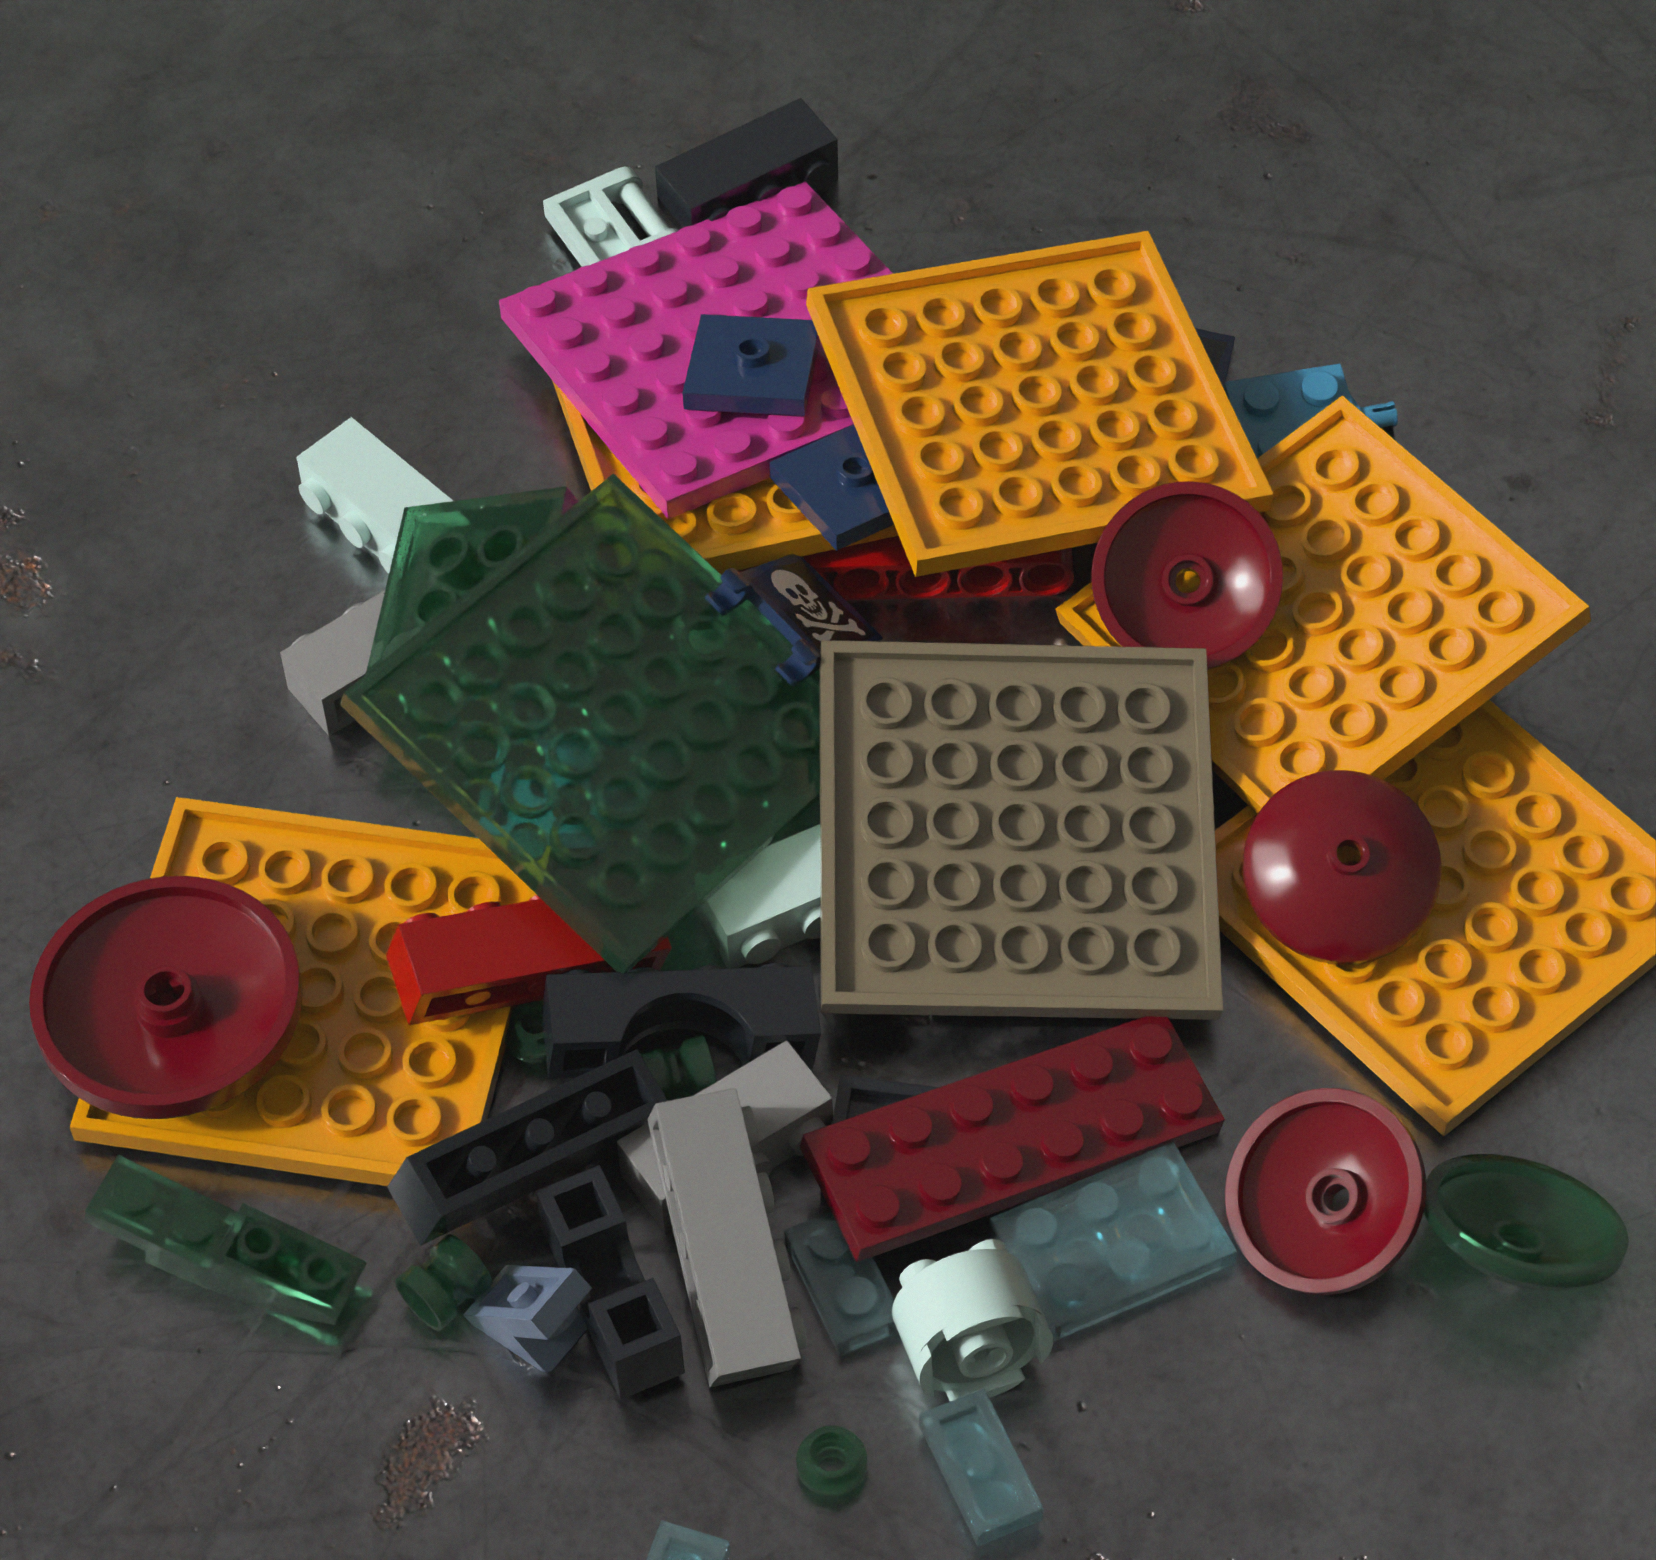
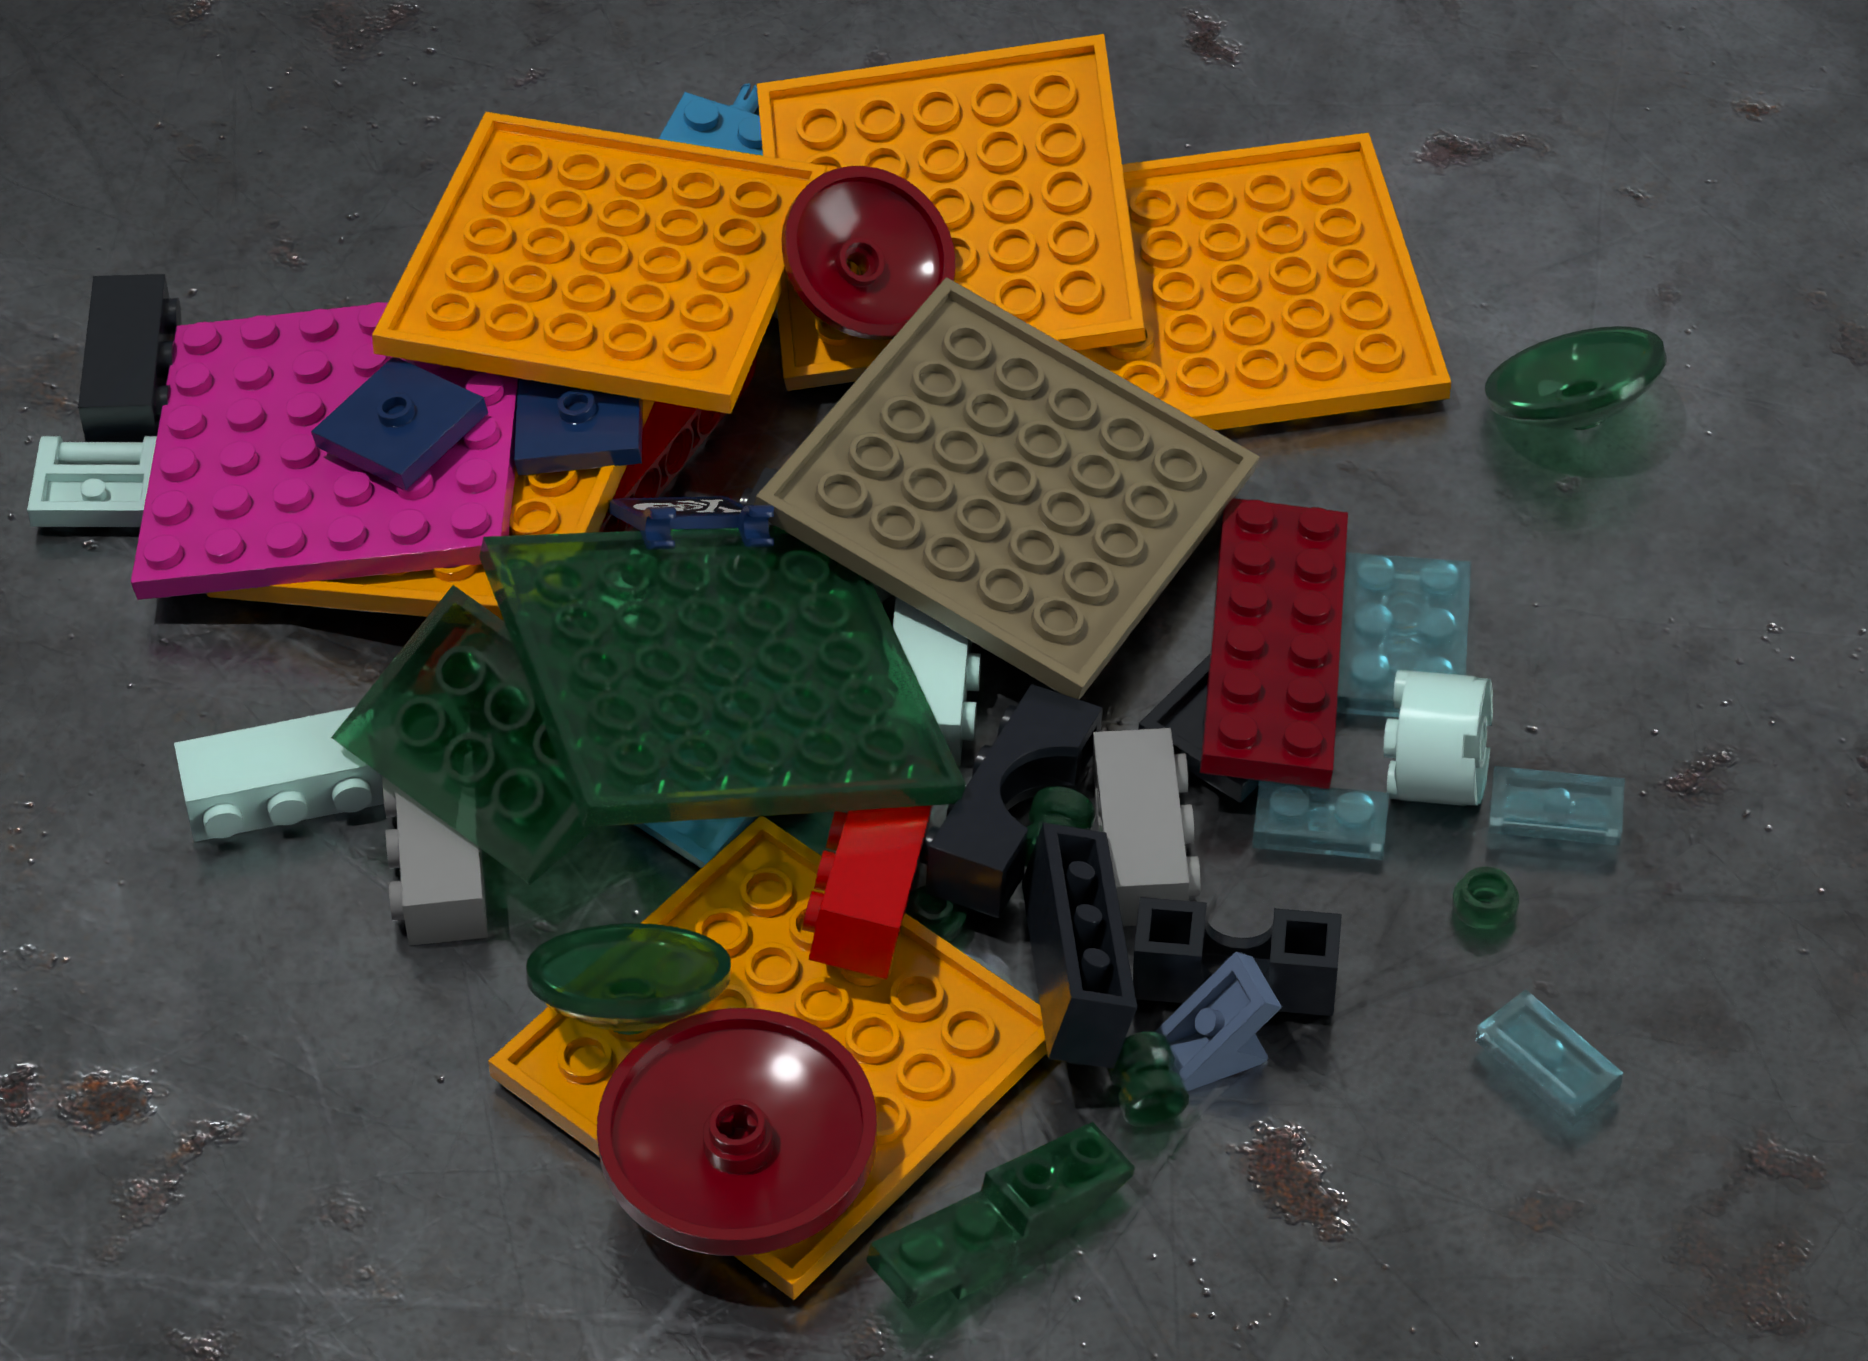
camera: 60 degrees left, 5 degrees down
light grey brick [647,1088,807,1388] -> none
dark red dish [1225,1088,1427,1295] -> none
dark red dish [1243,770,1442,965] -> none
none -> clear green dish [526,923,731,1035]

